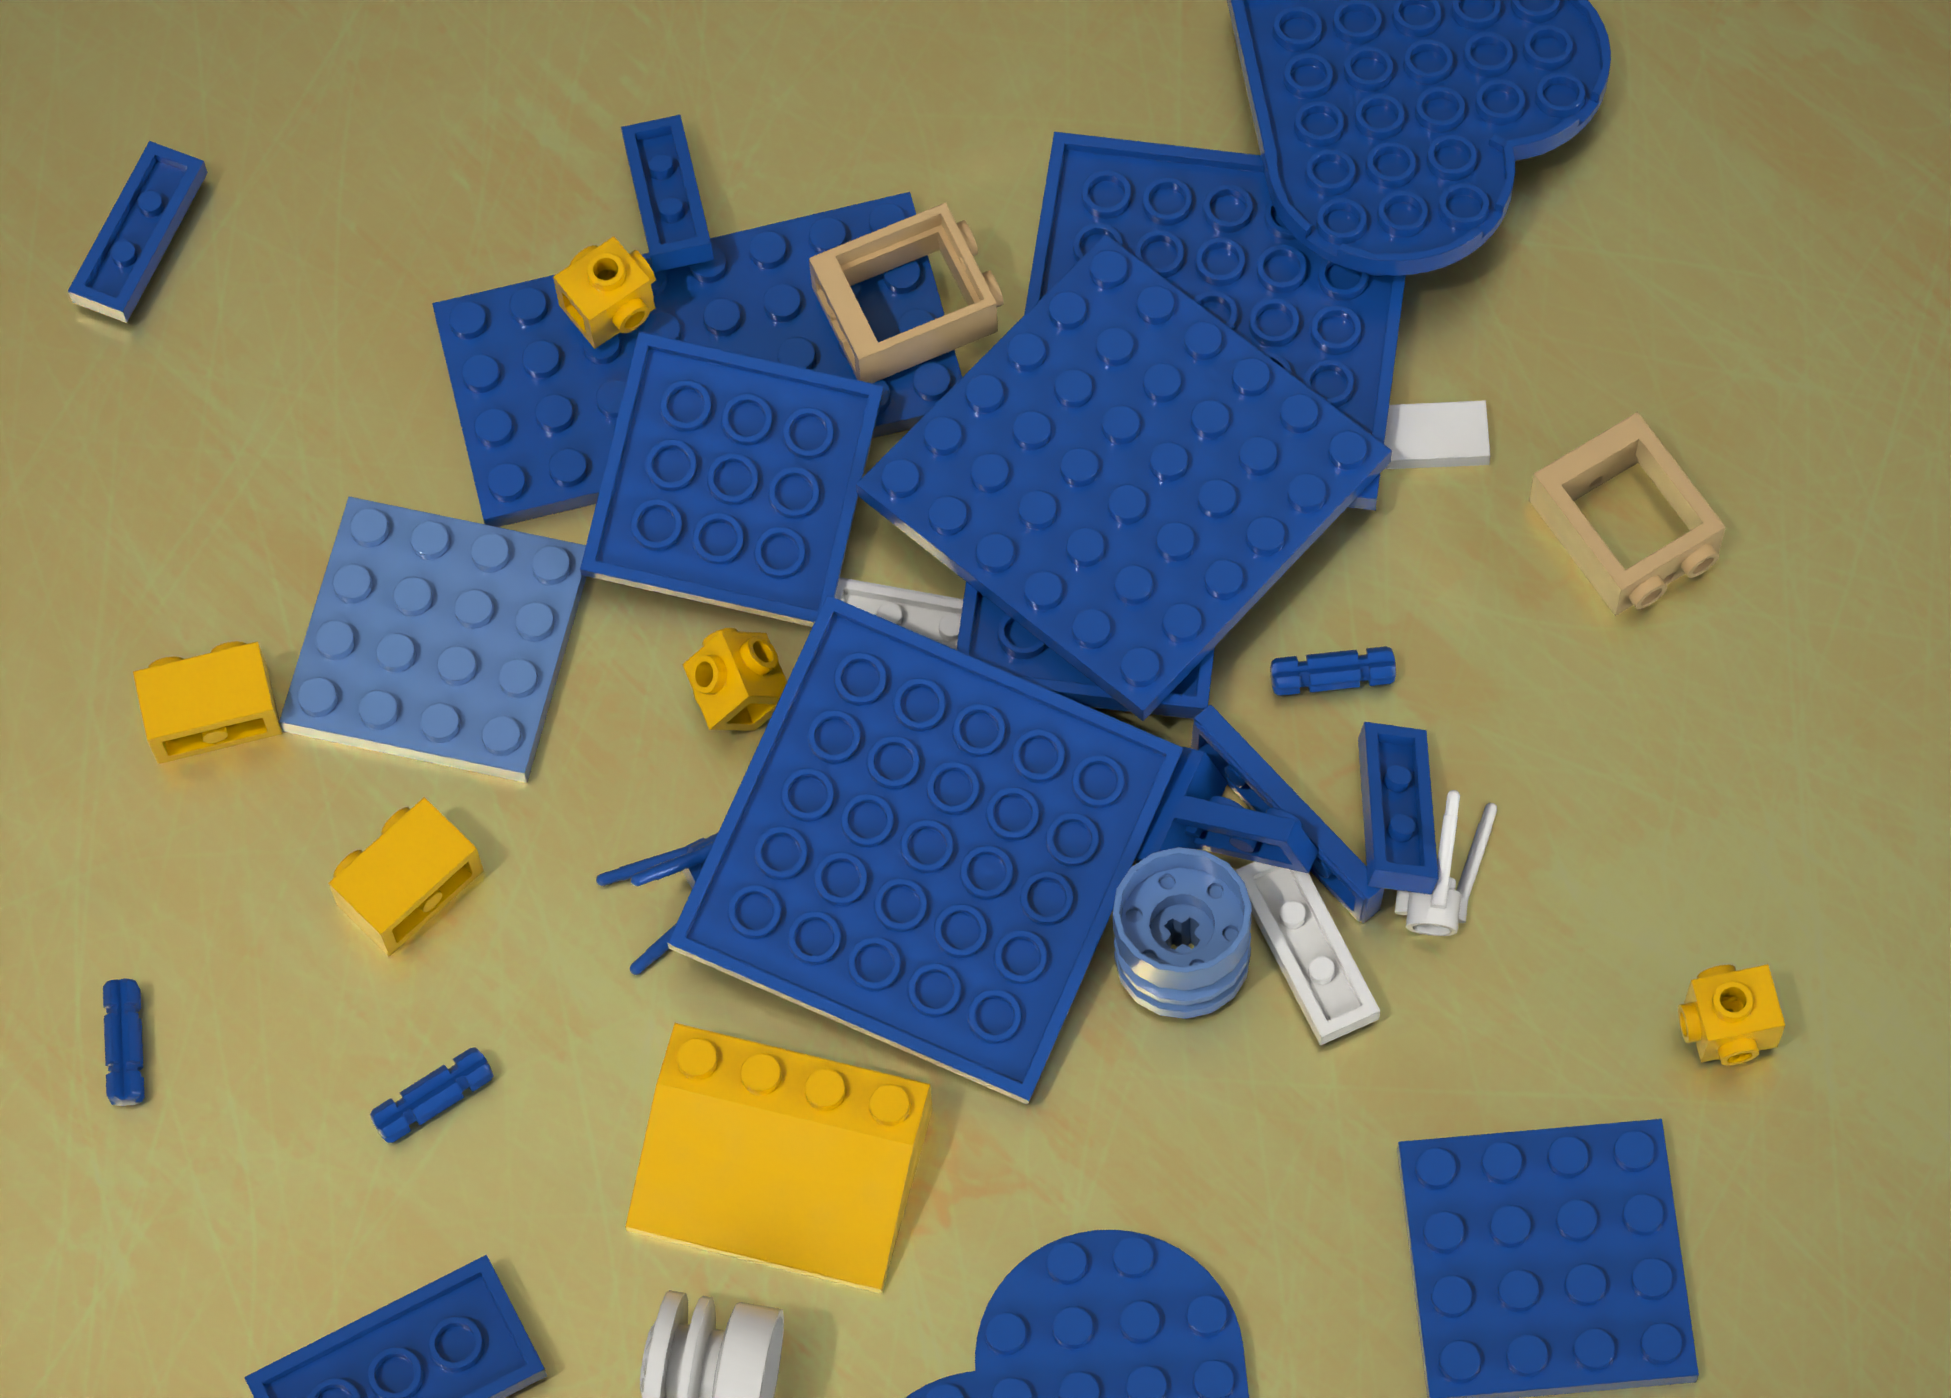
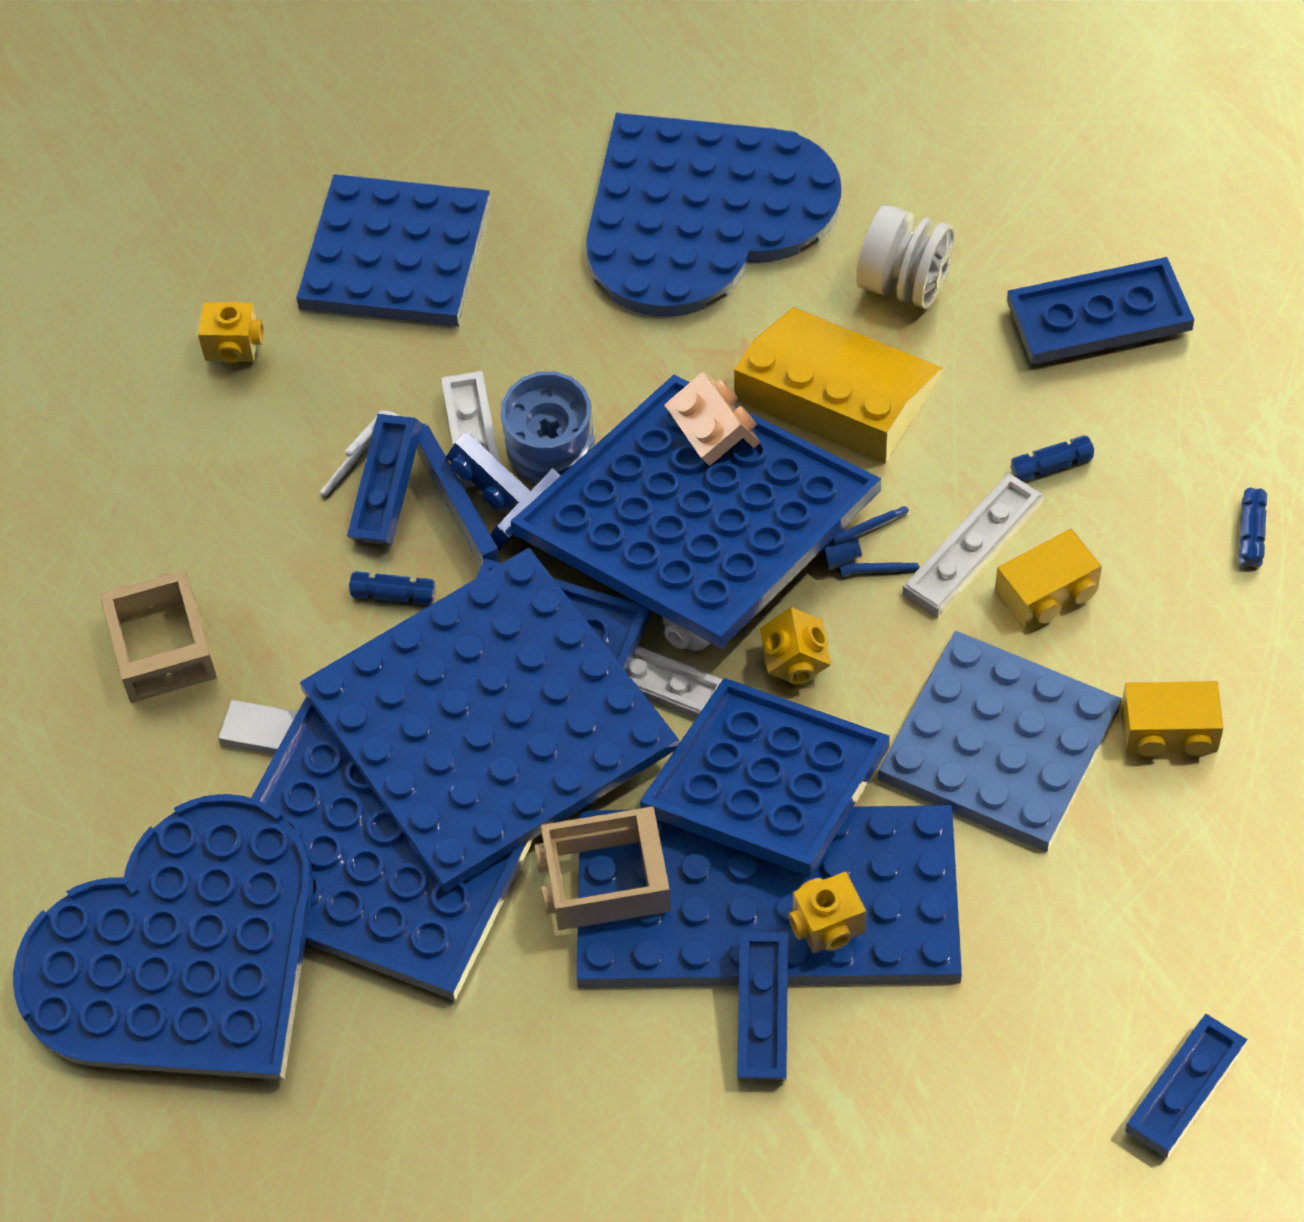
camera: 165 degrees left, 10 degrees down
none -> light nougat bracket [664,371,761,466]
none -> white tile [902,473,1044,618]

